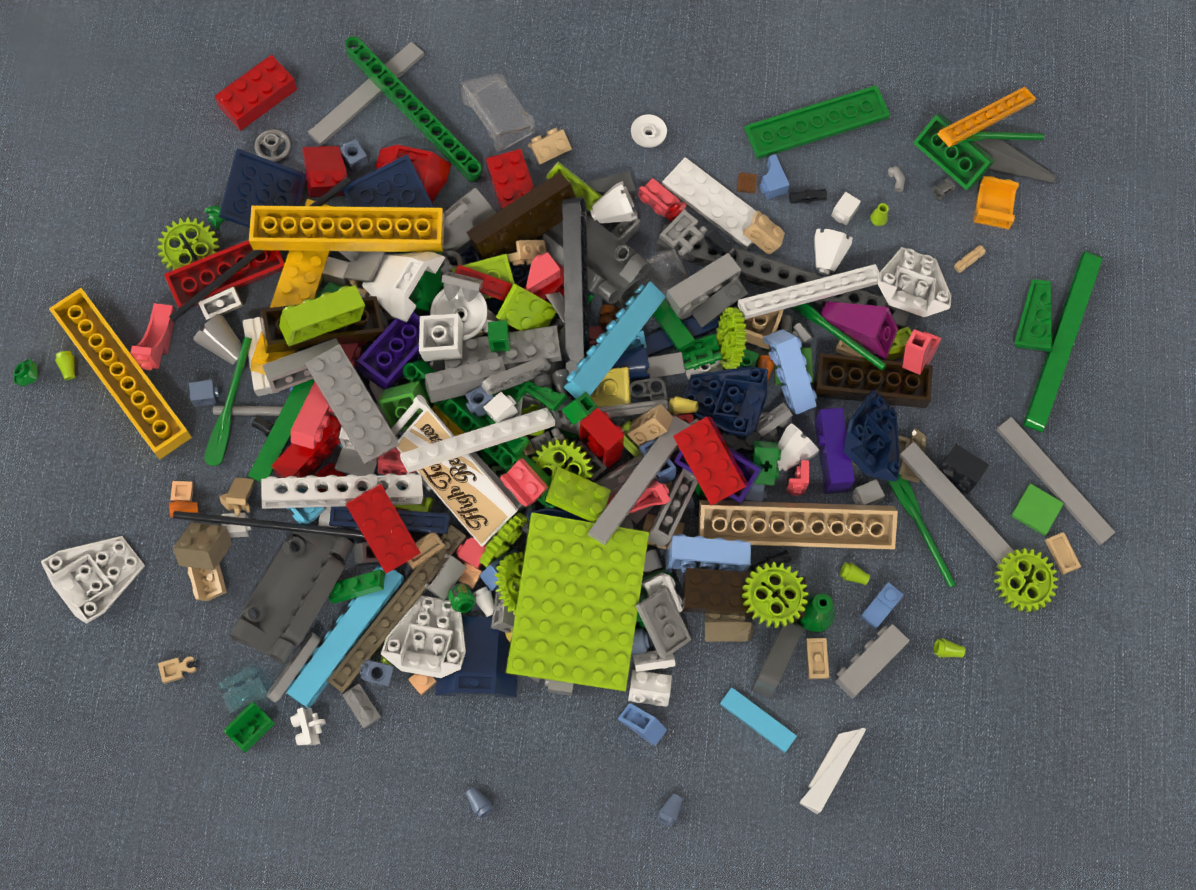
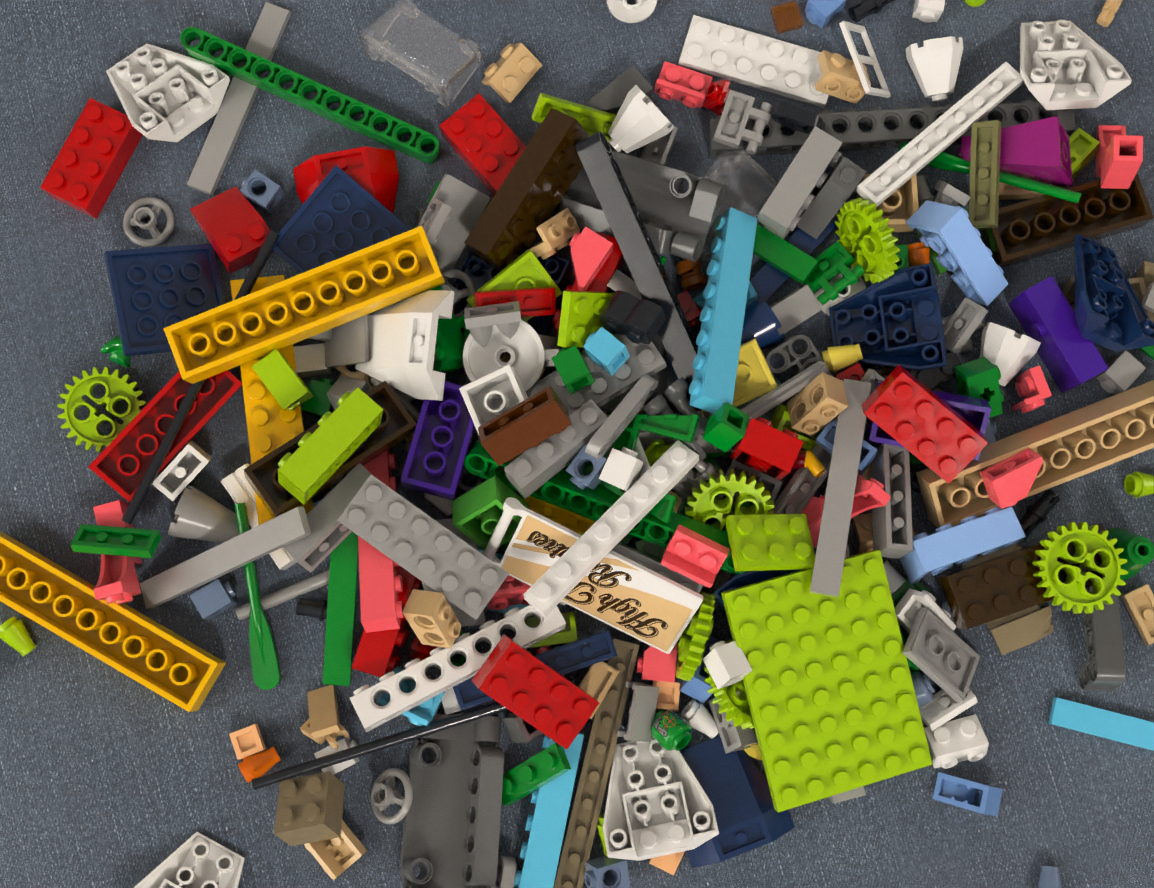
camera: 15 degrees left, 10 degrees up
none -> green plate [70,524,161,558]
none -> white wedge [106,43,230,142]
none -> light grey tile [140,507,312,609]
none -> lime hinge [252,349,313,411]
none -> light grey piece [371,768,413,824]
none -> tan brick [402,589,461,648]
none -> reddish brown brick [478,385,572,466]
none -> medium azure brick [583,327,630,376]
none -> black brick [600,290,666,344]
none -> white brick [703,641,752,689]
none -> yellow arm [792,450,826,478]
none -> white window [839,21,891,98]
none -> olive plate [968,120,1001,229]
none -> coral slope [980,448,1043,509]

